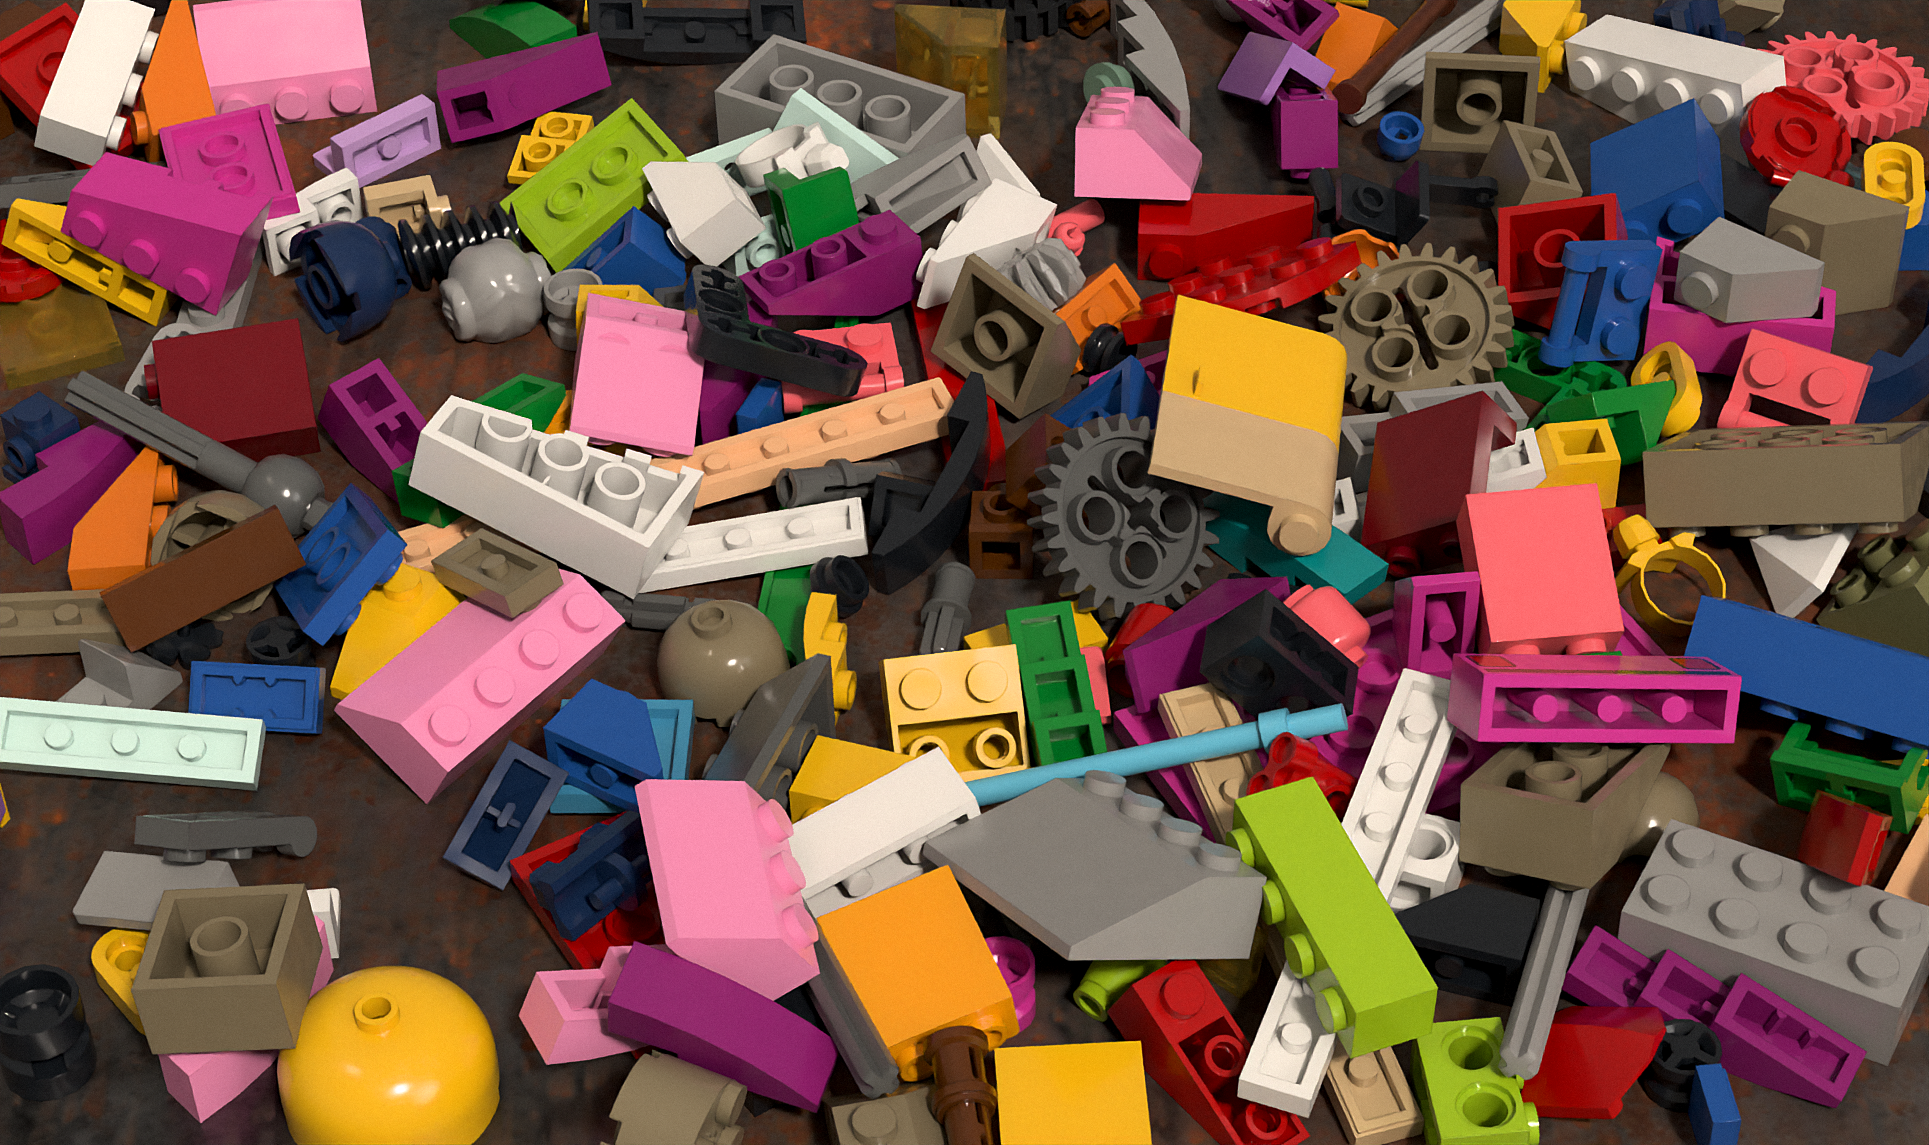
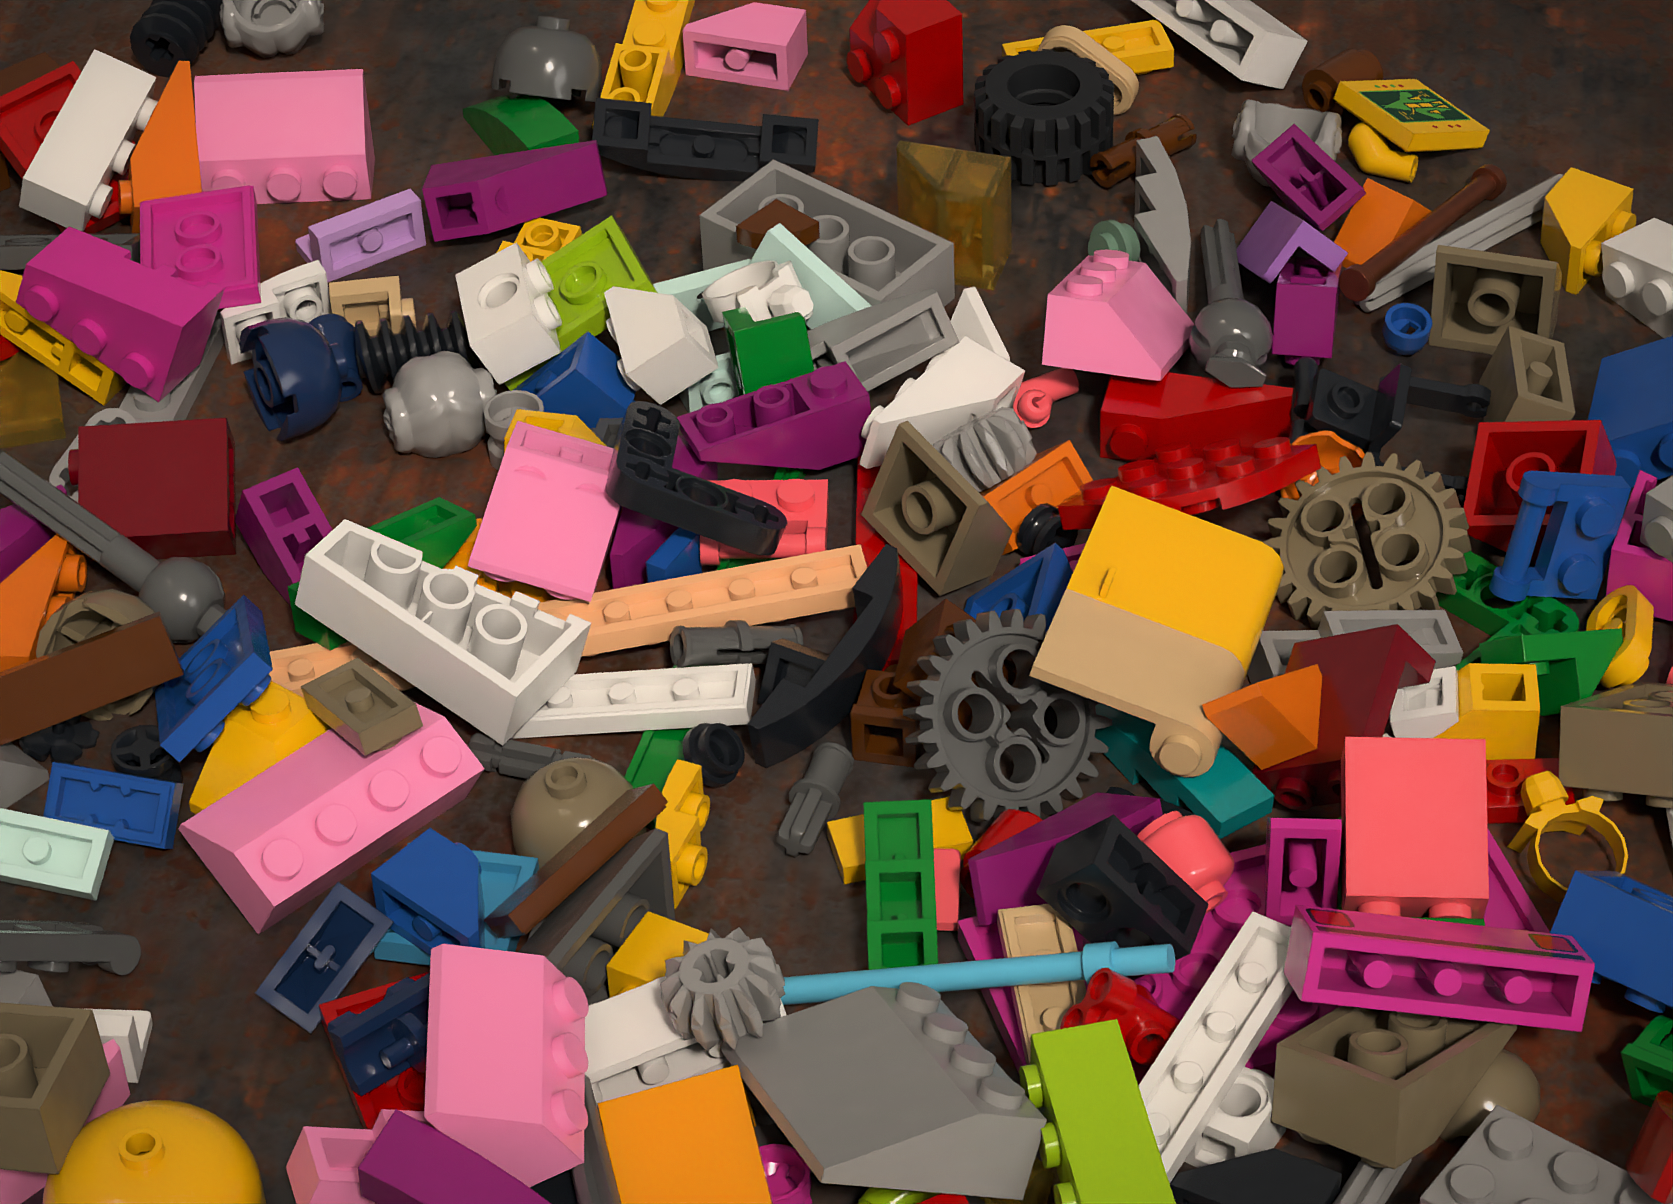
camera: 10 degrees right, 0 degrees up
yellow slope [878,644,1031,782] -> none
none -> white brick [455,242,562,385]
none -> reddish brown tile [484,783,668,938]
none -> light grey gear [660,927,785,1051]
none -> reddish brown tile [736,199,820,249]
none -> dark grey piece [1189,219,1273,388]
none -> orange slope [1202,664,1322,770]

